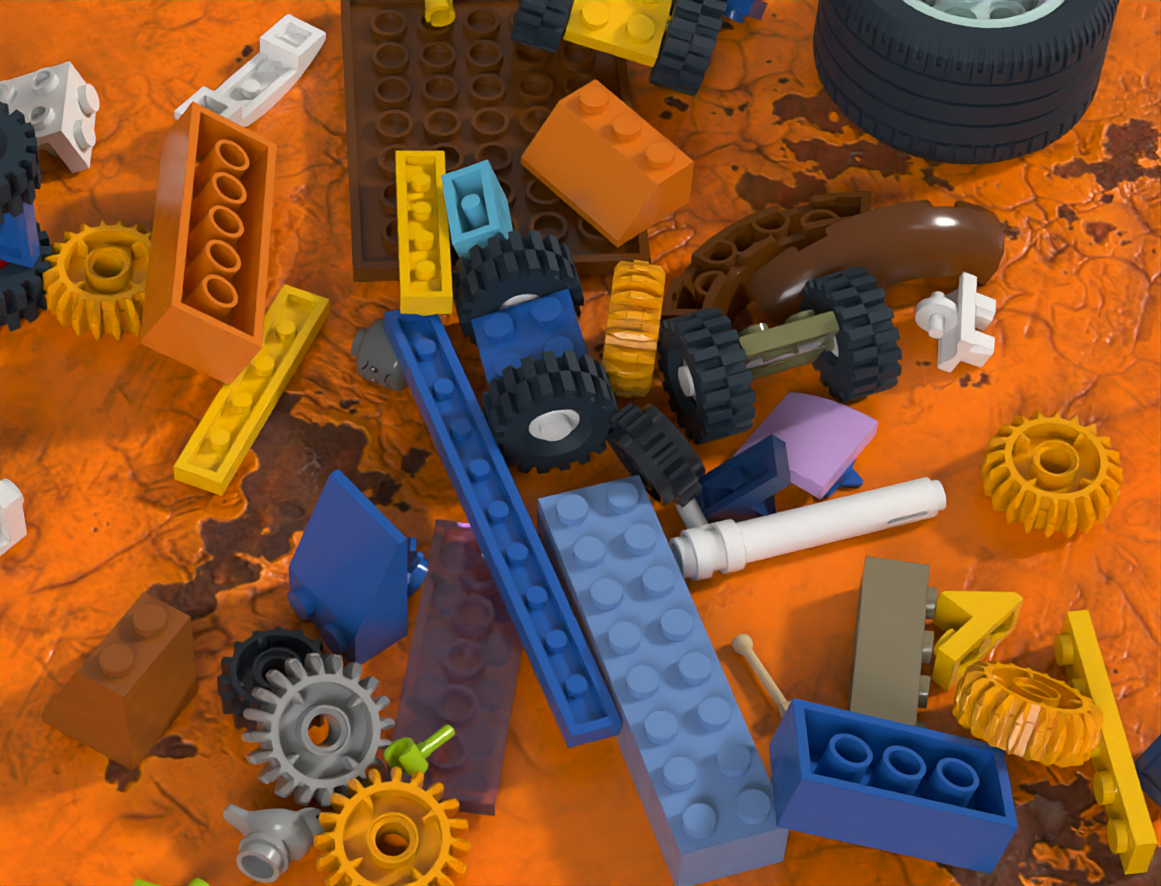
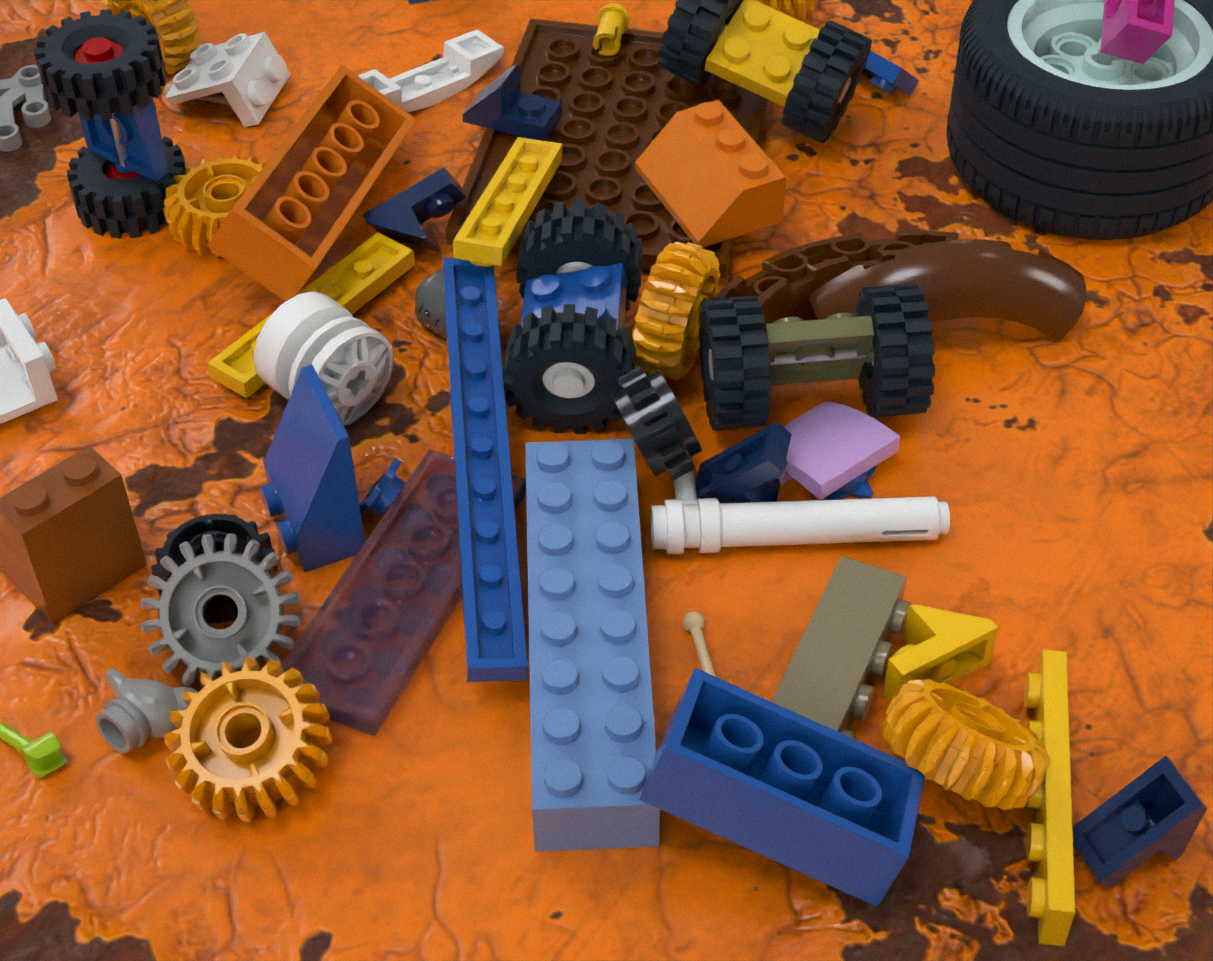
camera: 20 degrees right, 5 degrees down
lime hand [384,724,455,776] -> none
medium azure brick [441,160,513,259] -> none
white hips [915,272,996,373] -> none
light orange gear [981,409,1123,539] -> none
none -> white wheel [253,291,394,426]
none -> dark blue slope [363,167,467,252]
none -> dark blue slope [462,64,562,141]

